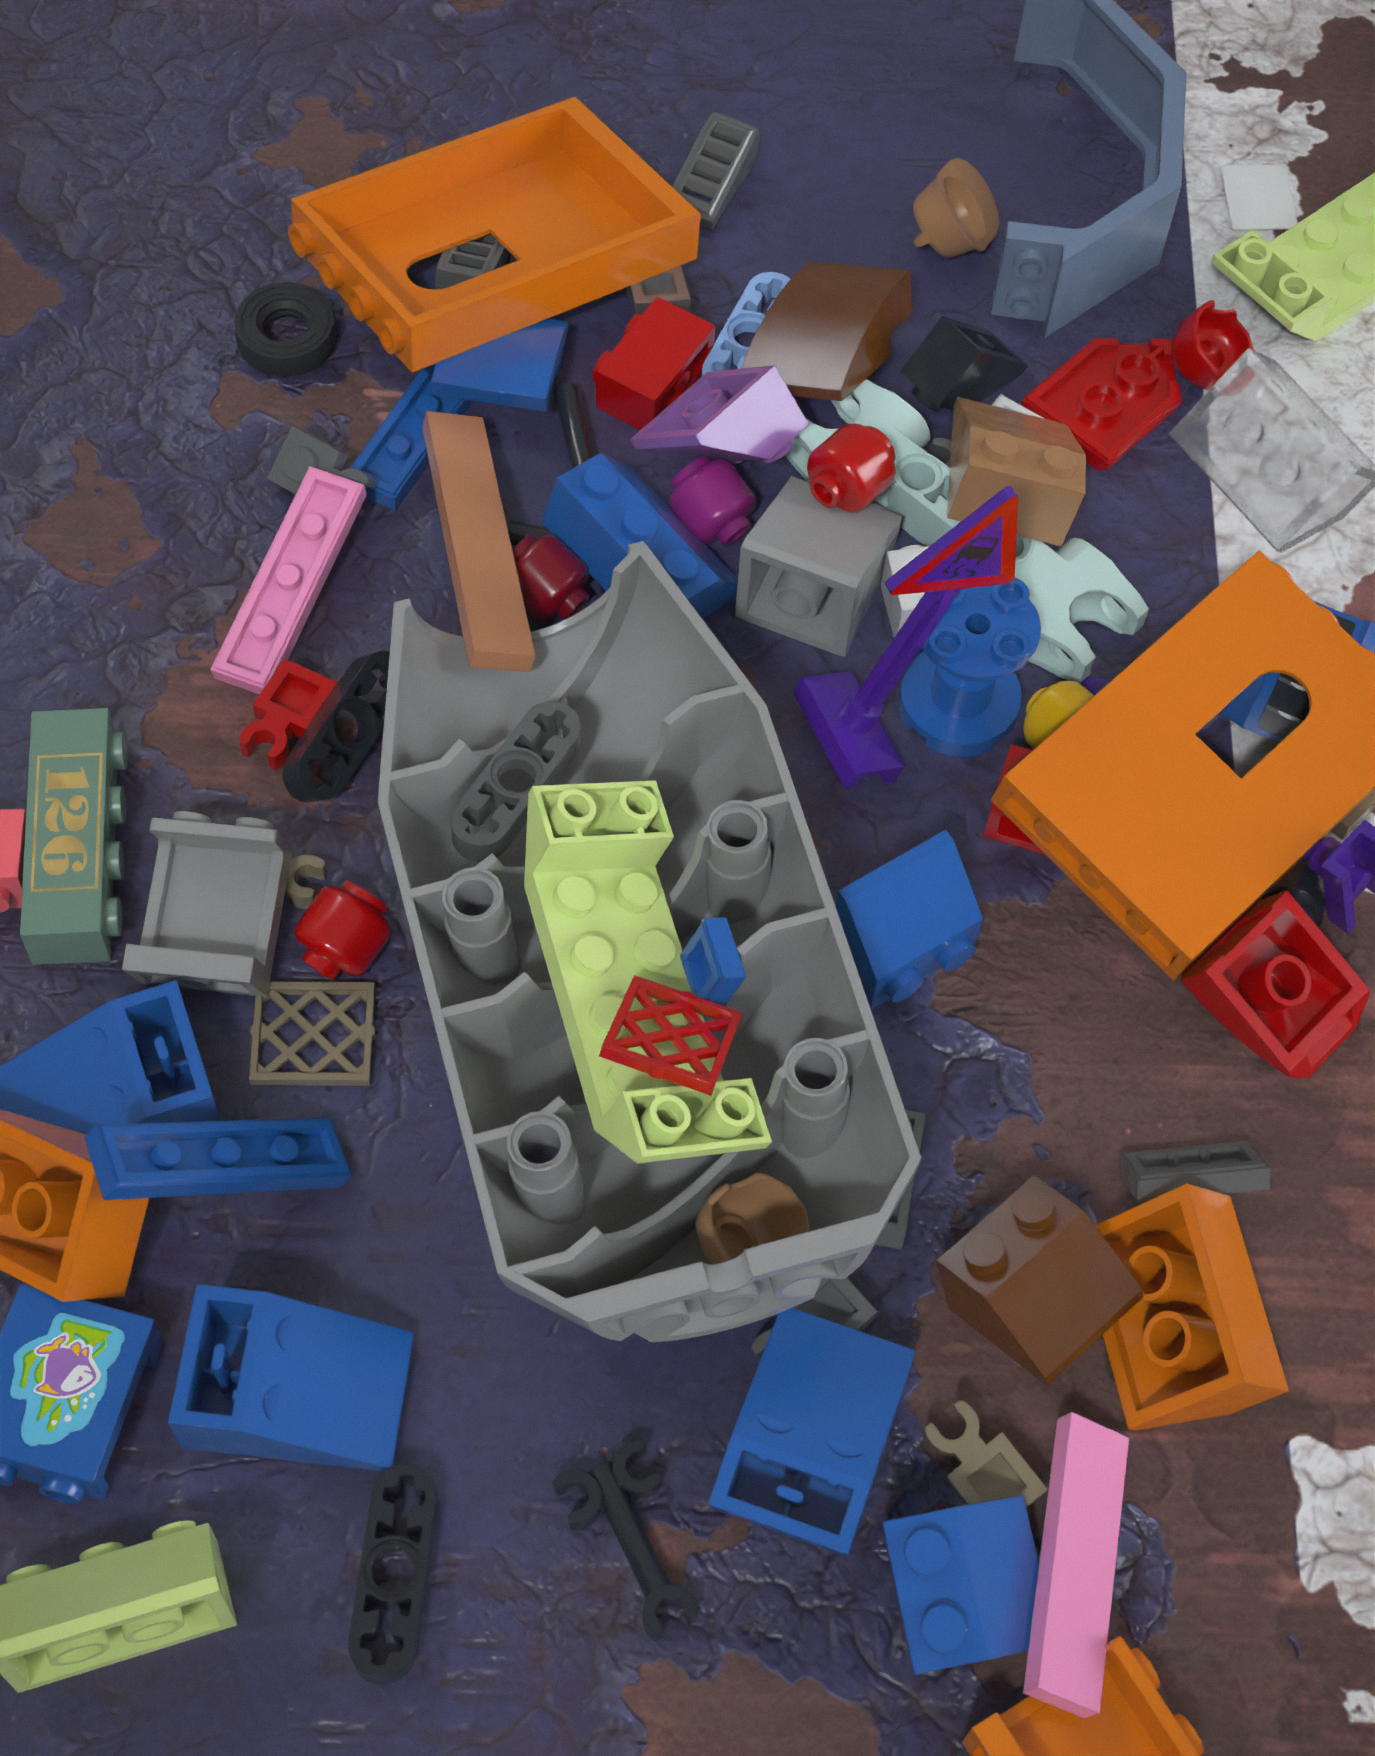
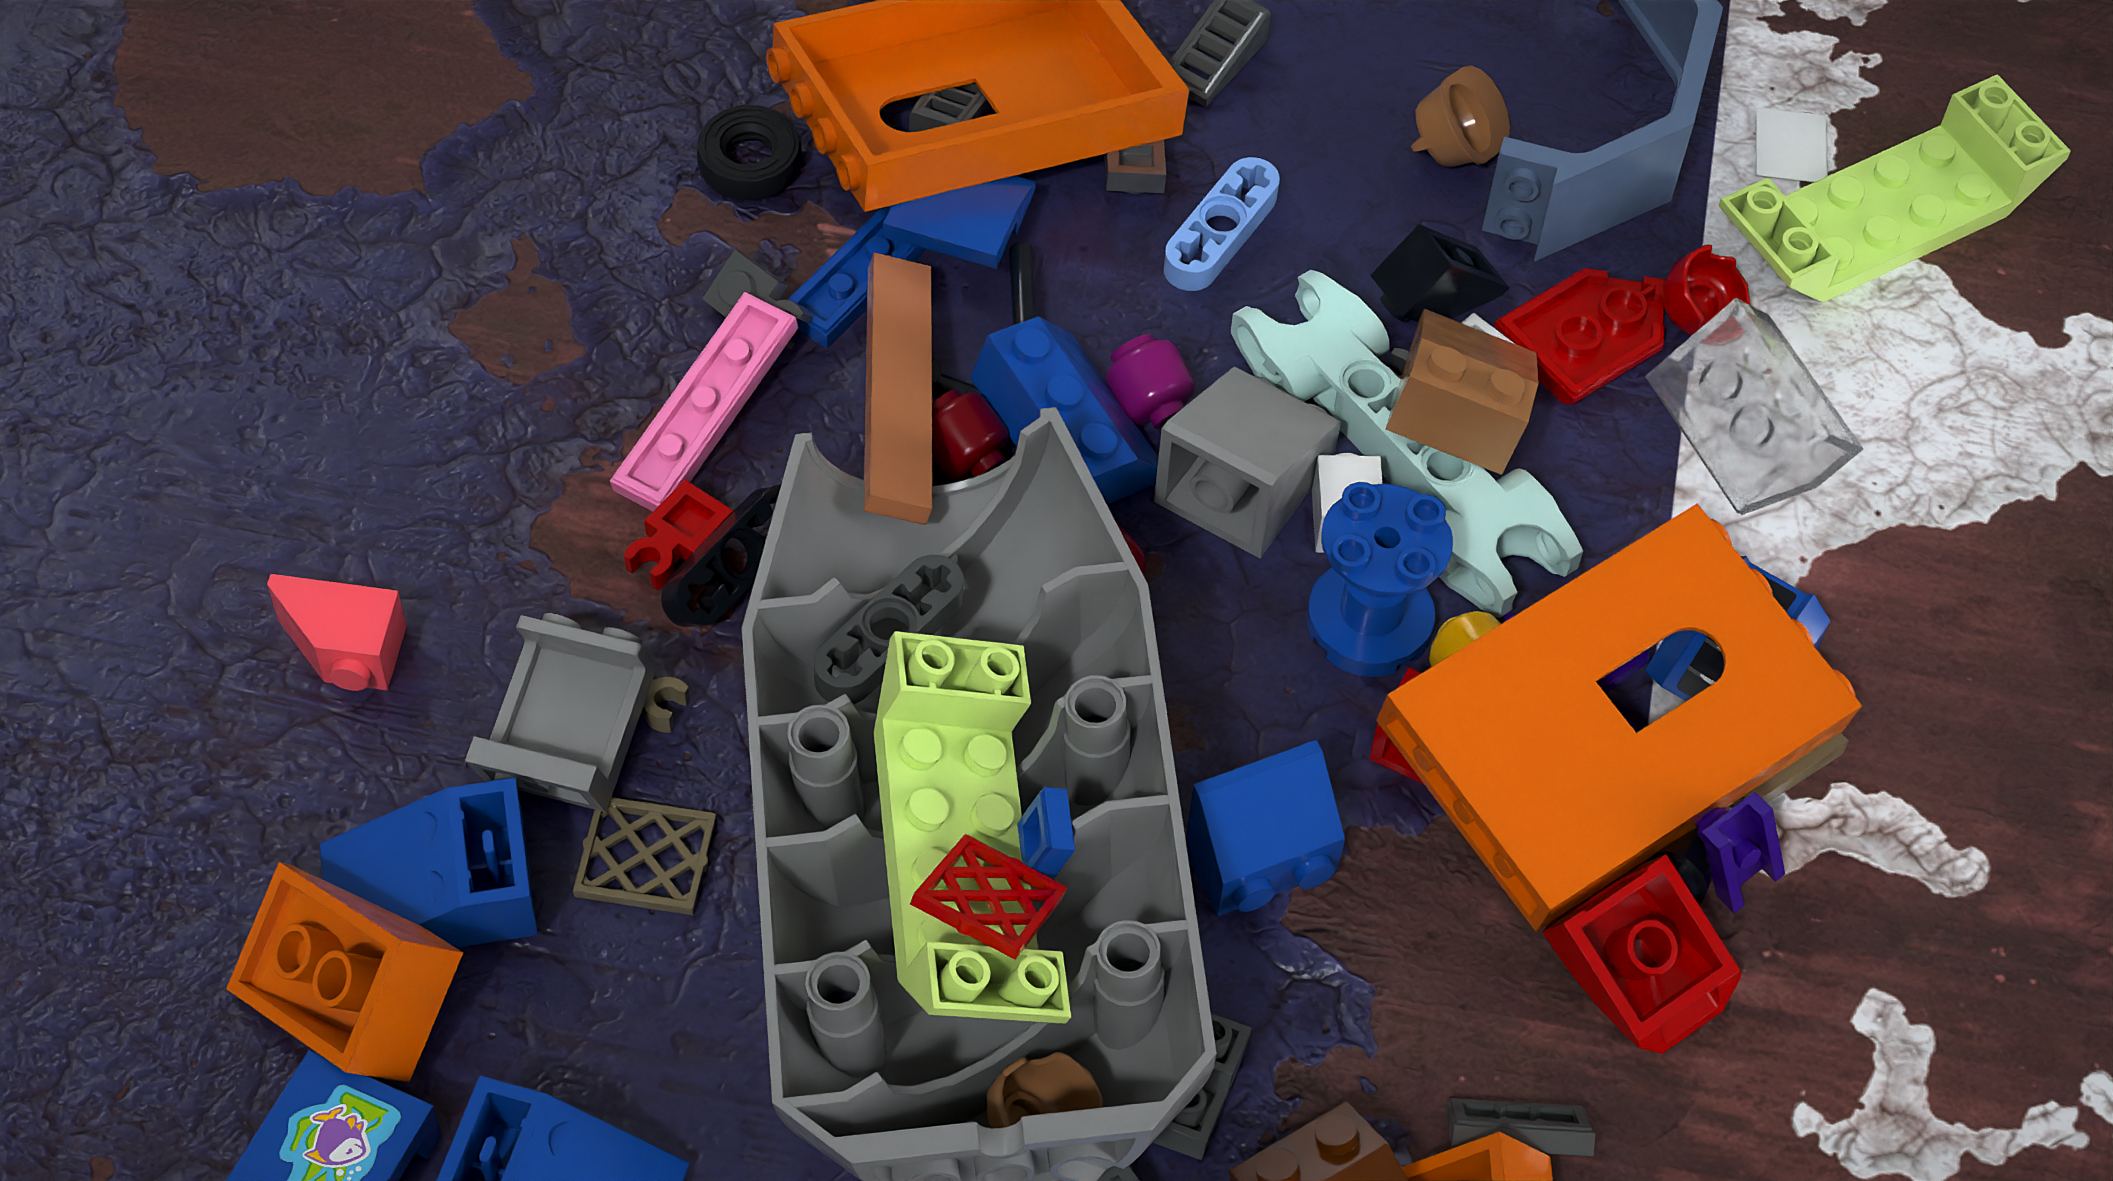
camera: 10 degrees right, 5 degrees down
sand green brick [20,708,128,965] -> none
blue tile [84,1117,351,1200] -> none
red head [294,880,392,981] -> none
red brick [592,296,715,430] -> none
medium lavender slope [630,365,809,465] -> none
reddish brown slope [741,261,913,401] -> none
dark purple piece [793,486,1018,789] -> none
red head [807,423,896,513] -> none

